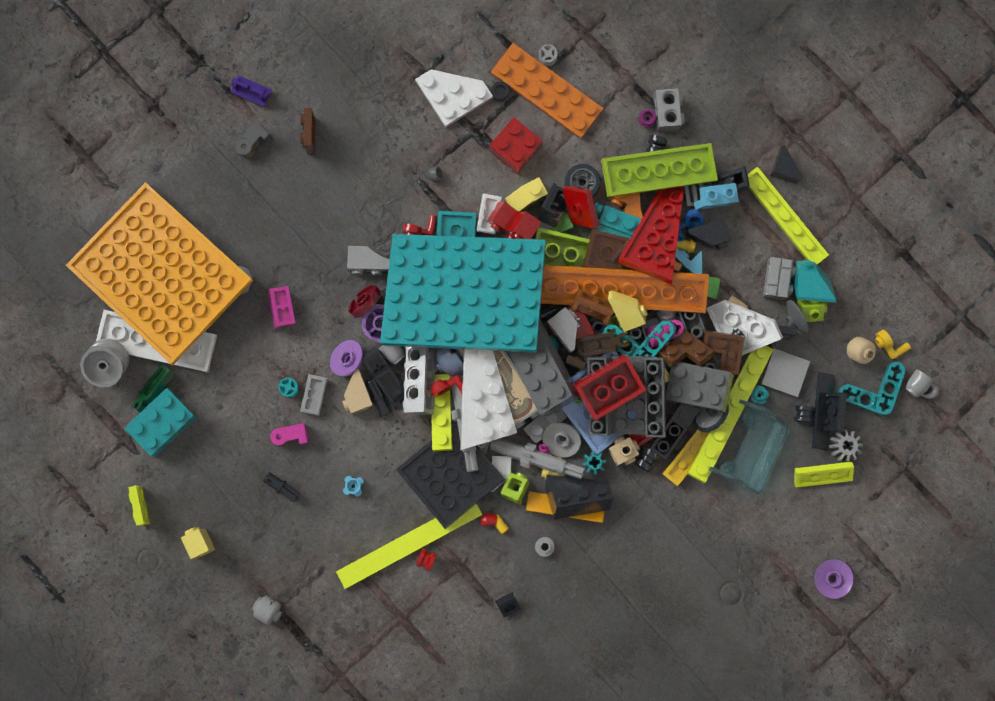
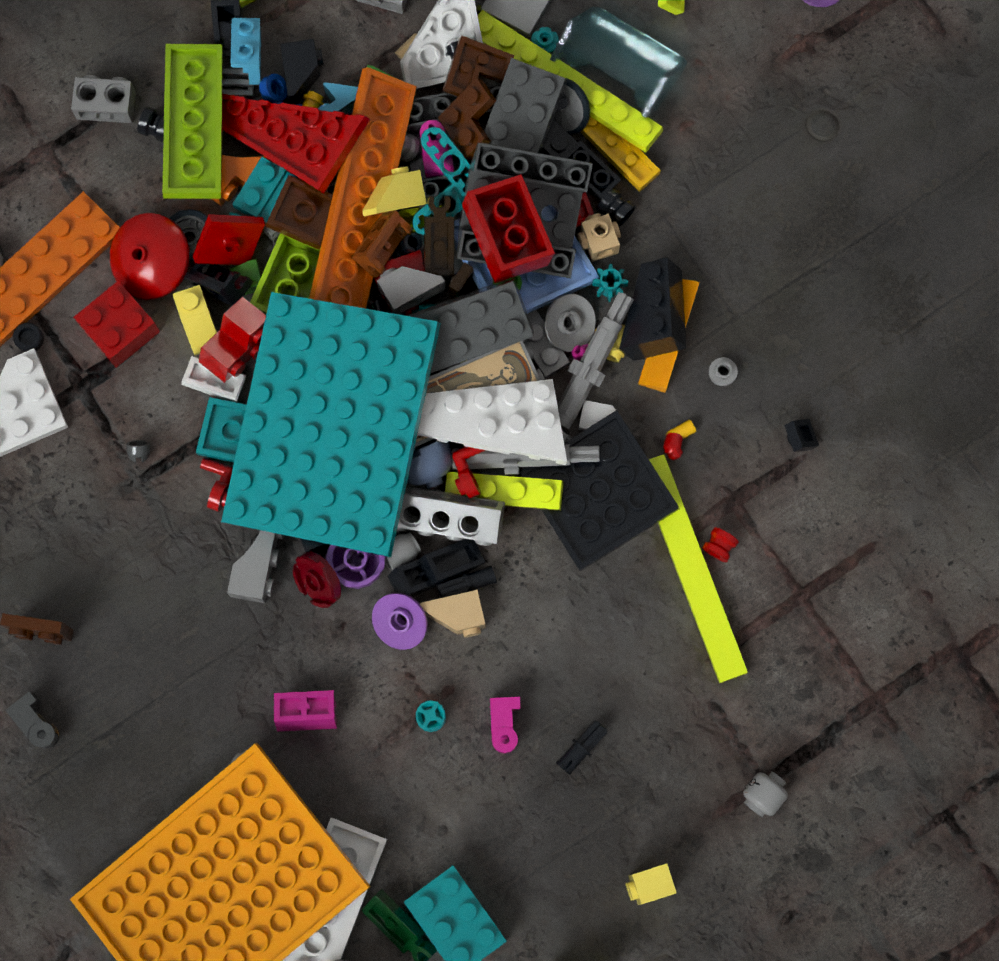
camera: 75 degrees left, 5 degrees down
light grey plate [300,374,328,416] -> none
medium azure plate [343,476,364,497] -> none
lime brick [500,472,530,505] -> none
magenta plate [638,110,657,128] -> none
none -> red dish [110,213,189,299]

